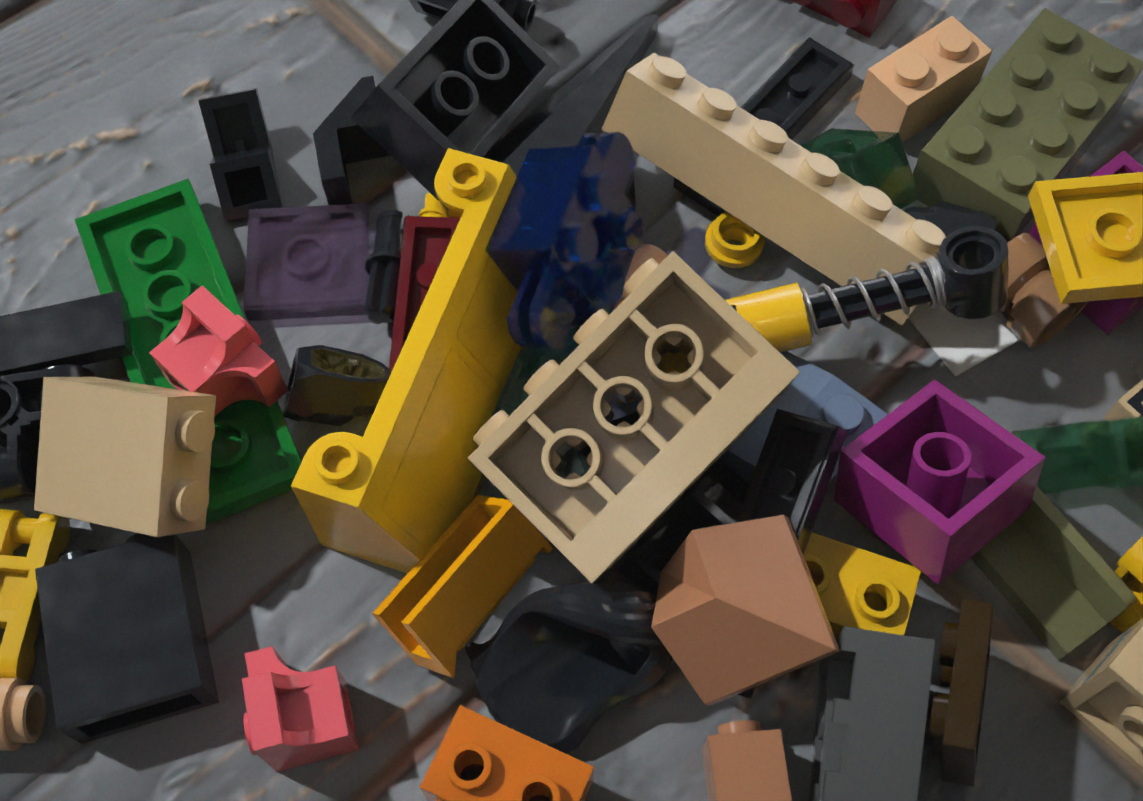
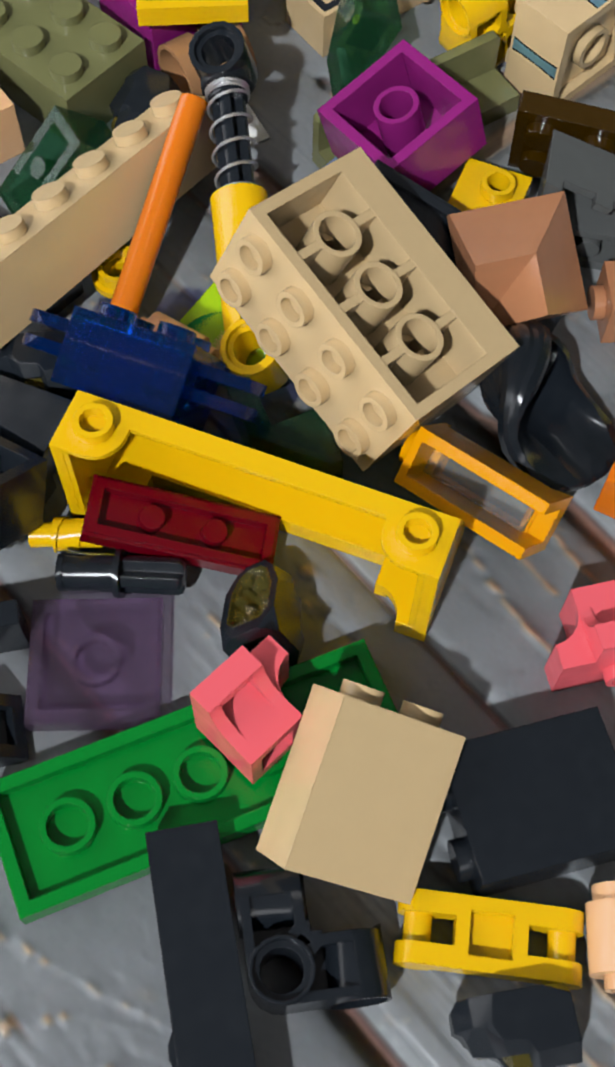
camera: 90 degrees left, 0 degrees up
none -> orange piece [89,93,208,376]

